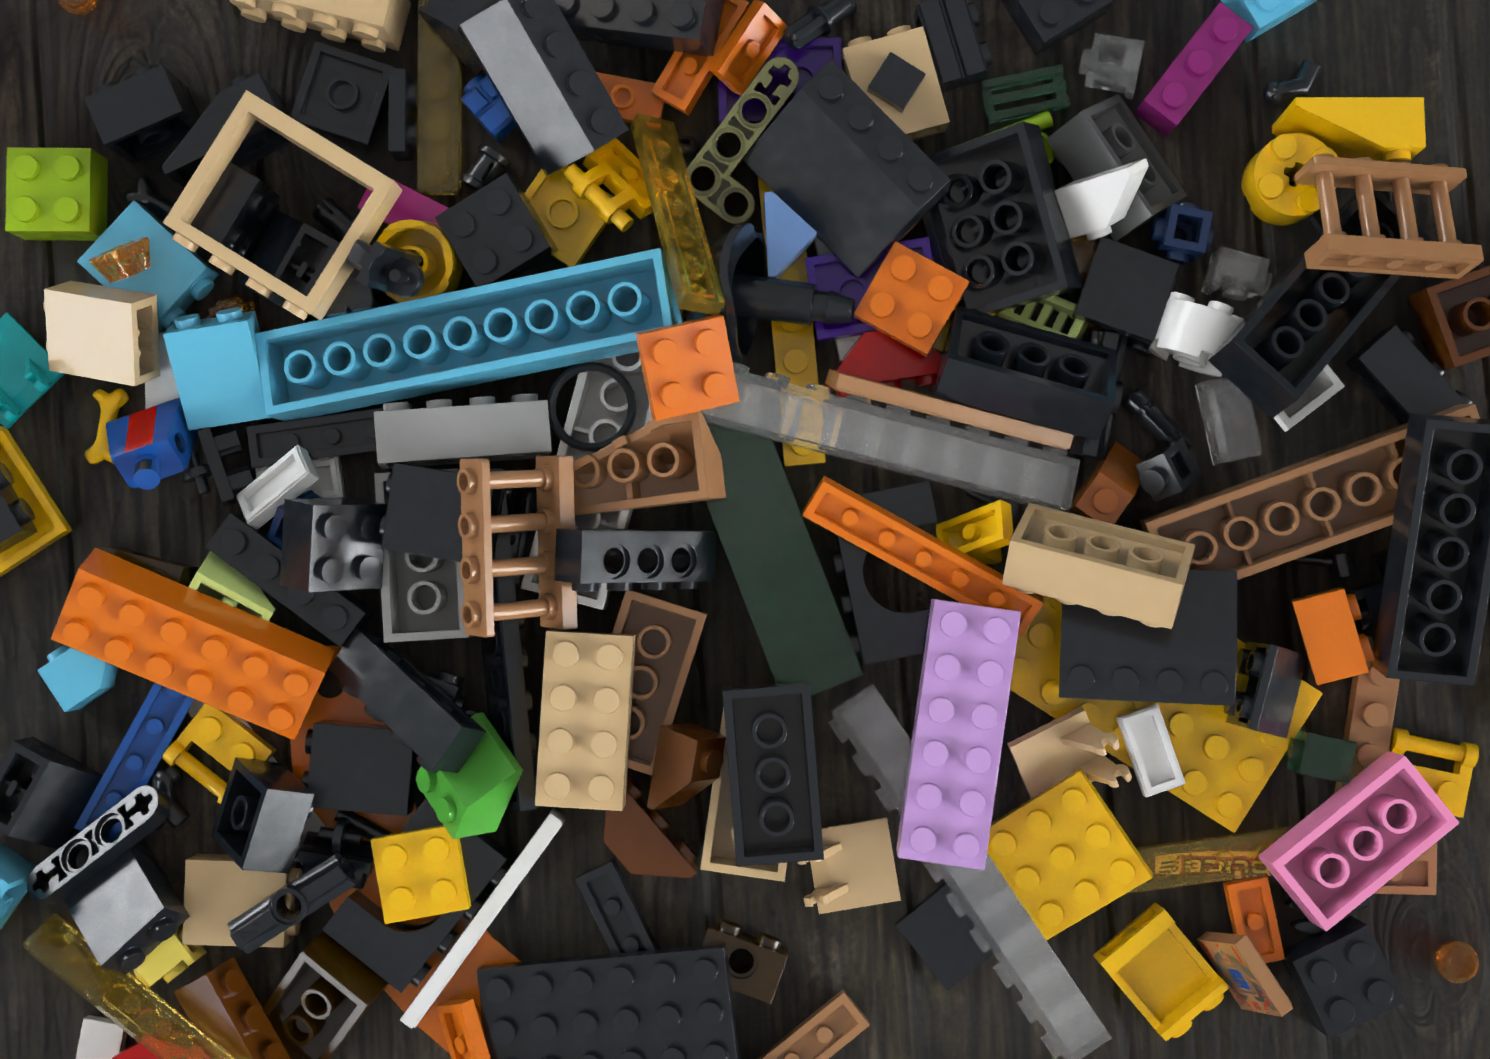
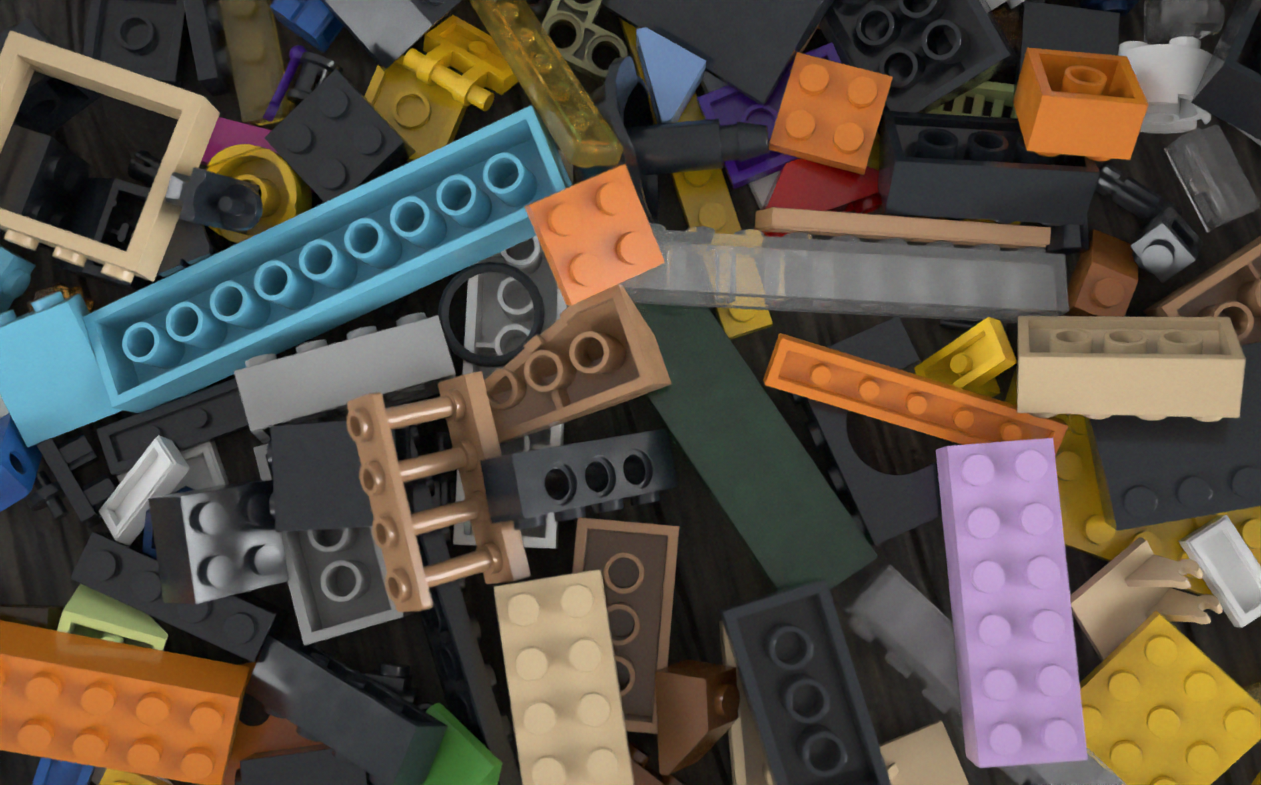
camera: 10 degrees left, 5 degrees down
none -> dark purple hinge [263,45,307,122]
none -> orange brick [1013,48,1149,161]

